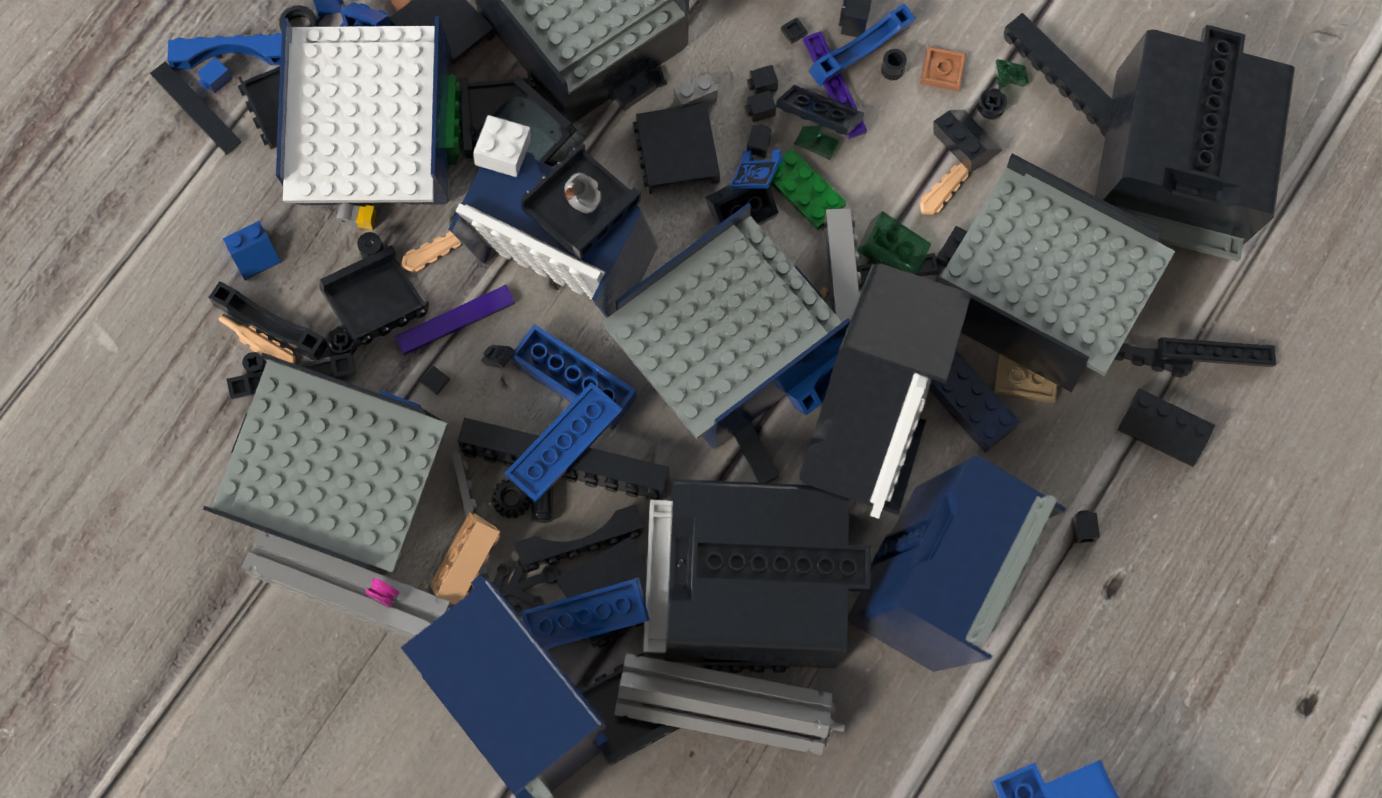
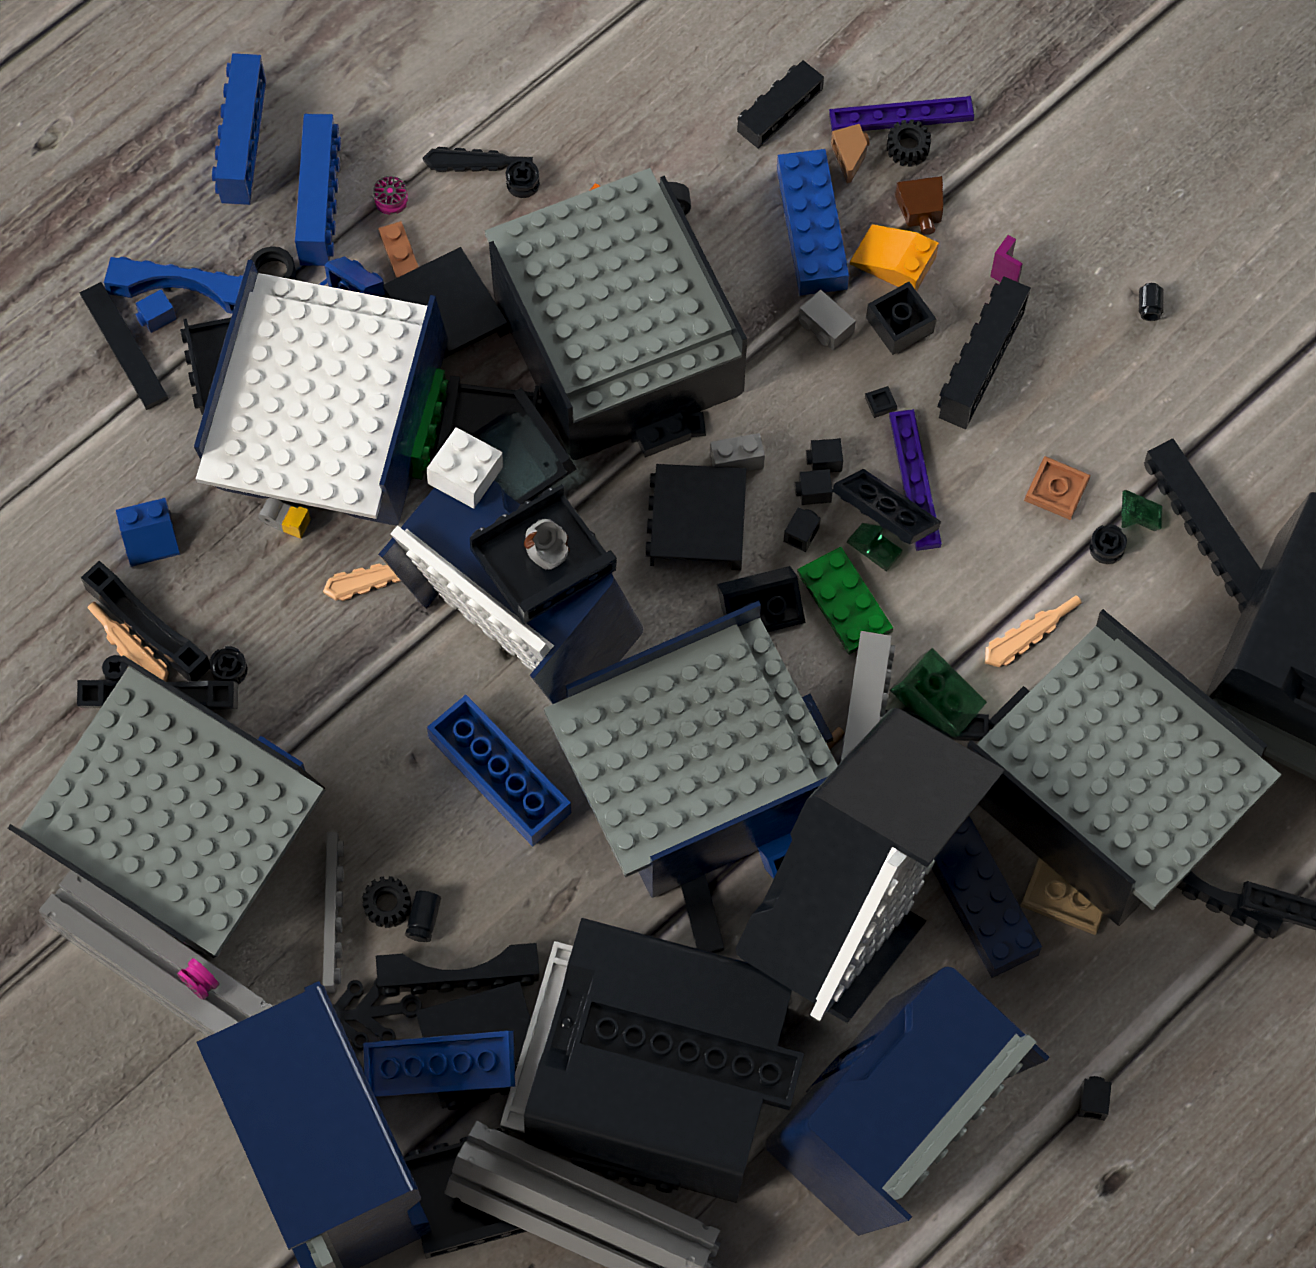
camera: 15 degrees right, 5 degrees down
black panel [319,245,429,347] -> none
black piece [357,232,384,259] -> none
dark purple tile [395,285,515,355] -> none
black tile [420,366,450,395] -> none
light nougat slope [429,511,500,605] -> none
black brick [457,417,669,501] -> none
black plate [481,345,516,368] -> none
blue plate [504,382,623,503] -> none
blue flag [730,149,784,189] -> none
blue arch [808,3,916,87] -> none
black piece [881,49,907,81] -> none
black slope [933,110,1002,173] -> none
black slope [1117,388,1215,467] -> none

